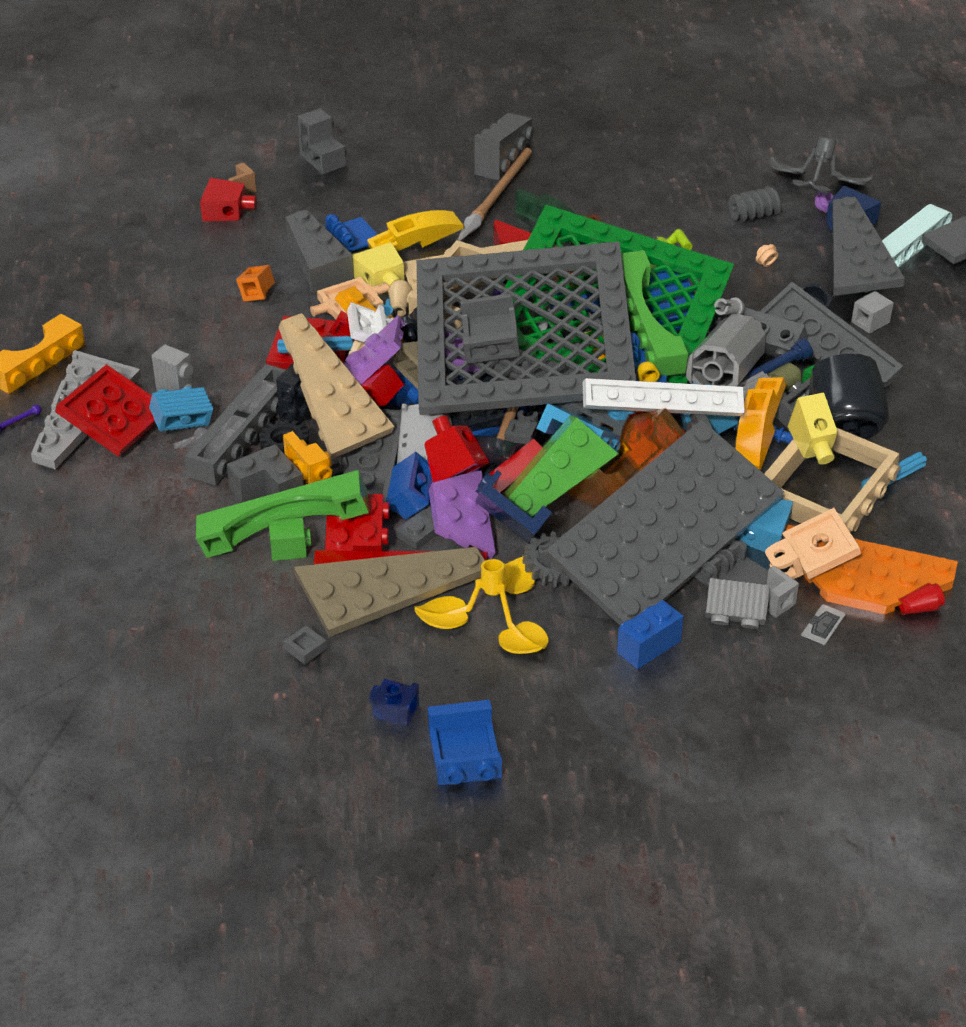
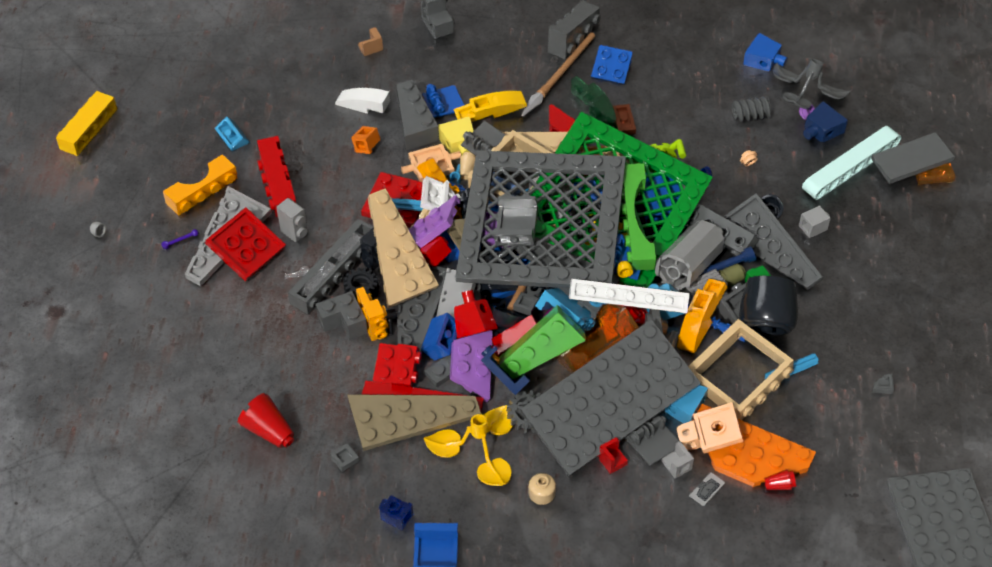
camera: 10 degrees right, 10 degrees up
dark azure brick [149,386,213,432] -> none
bright green arch [196,470,369,558] -> none
red torso [200,178,257,221] -> none
bright green brick [269,518,311,561] -> none
blue brick [617,600,684,669] -> none
light grey brick [705,578,769,629] -> none
light grey pin [714,297,745,316] -> none
light yellow torso [788,393,837,465] -> none
dark grey wing [832,197,905,296] -> none
none -> dark azure slope [215,116,250,151]
none -> red cone [237,393,294,448]
none -> red wedge [257,136,296,217]
none -> white slope [335,88,390,114]
none -> dark grey hinge [461,121,505,156]
none -> tan head [528,473,556,505]
none -> blue hinge [591,45,633,84]
none -> red panel [599,437,628,474]
none -> blue torso [743,33,788,71]

